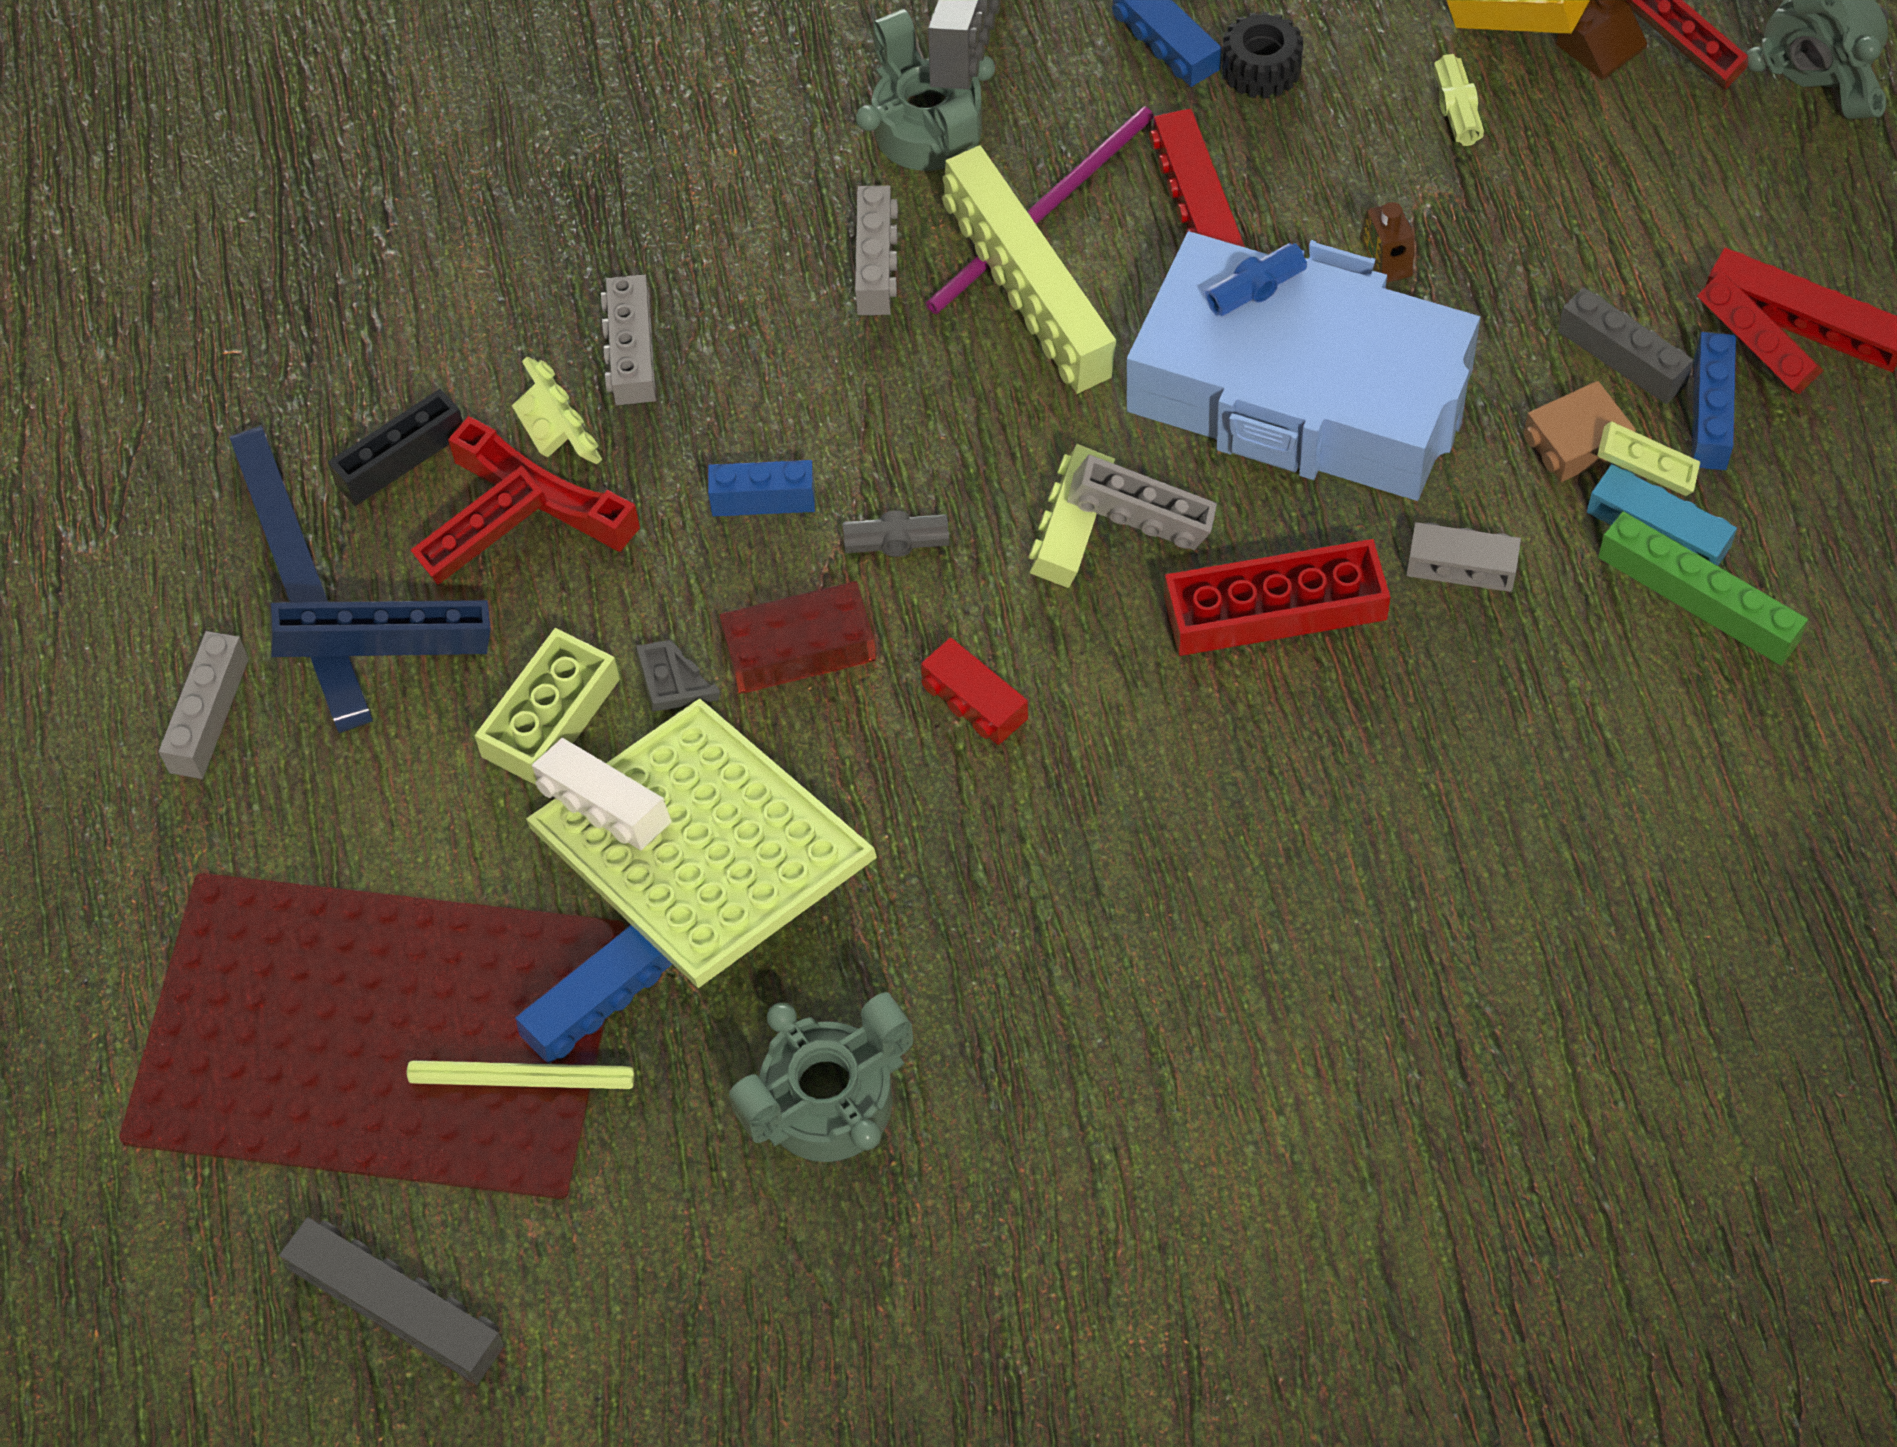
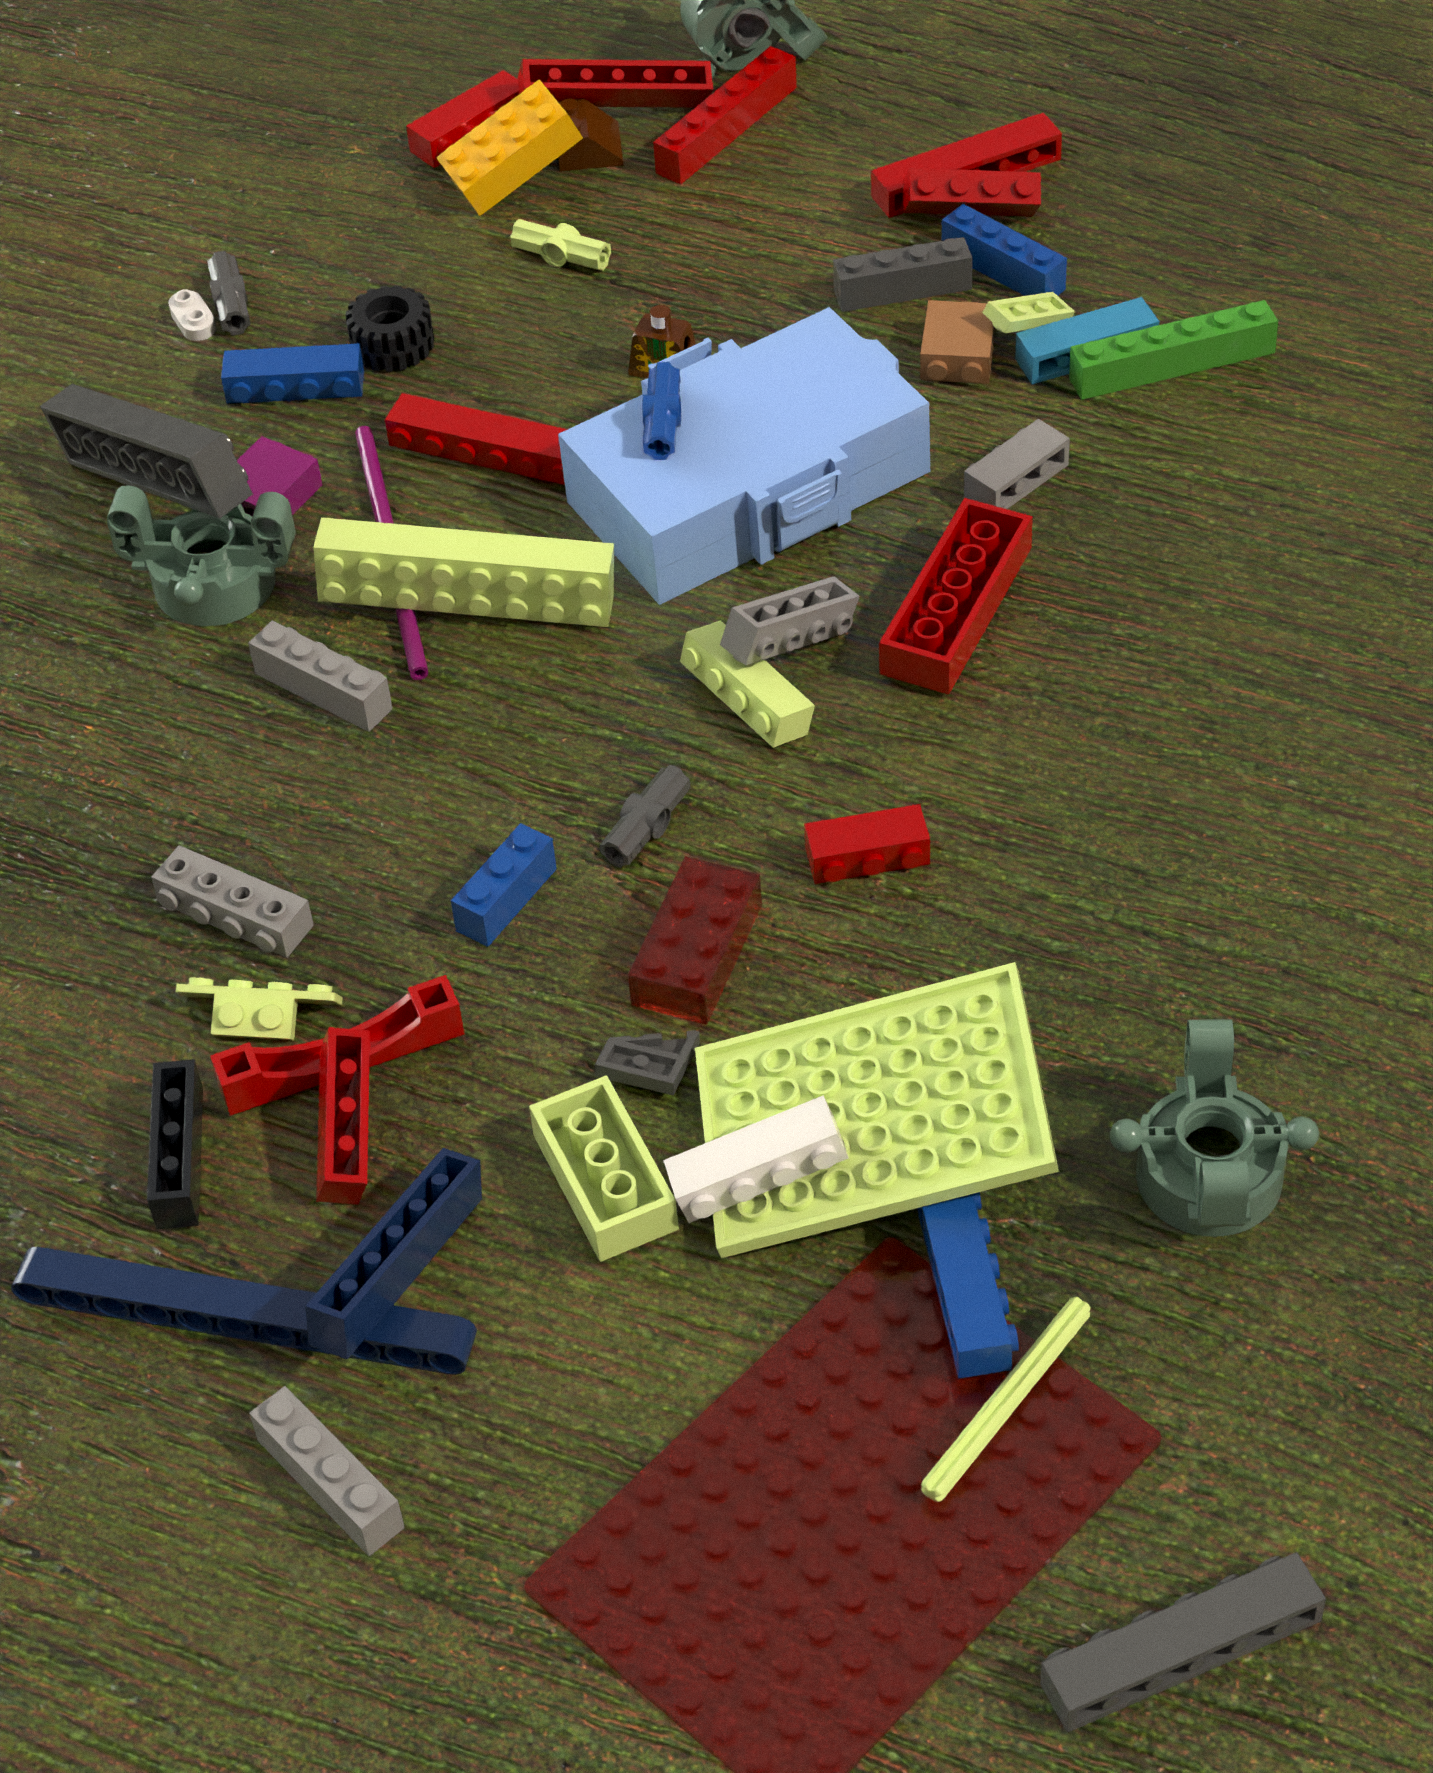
camera: 55 degrees left, 10 degrees down
none -> magenta brick [237,436,322,517]
none -> red brick [653,46,797,185]

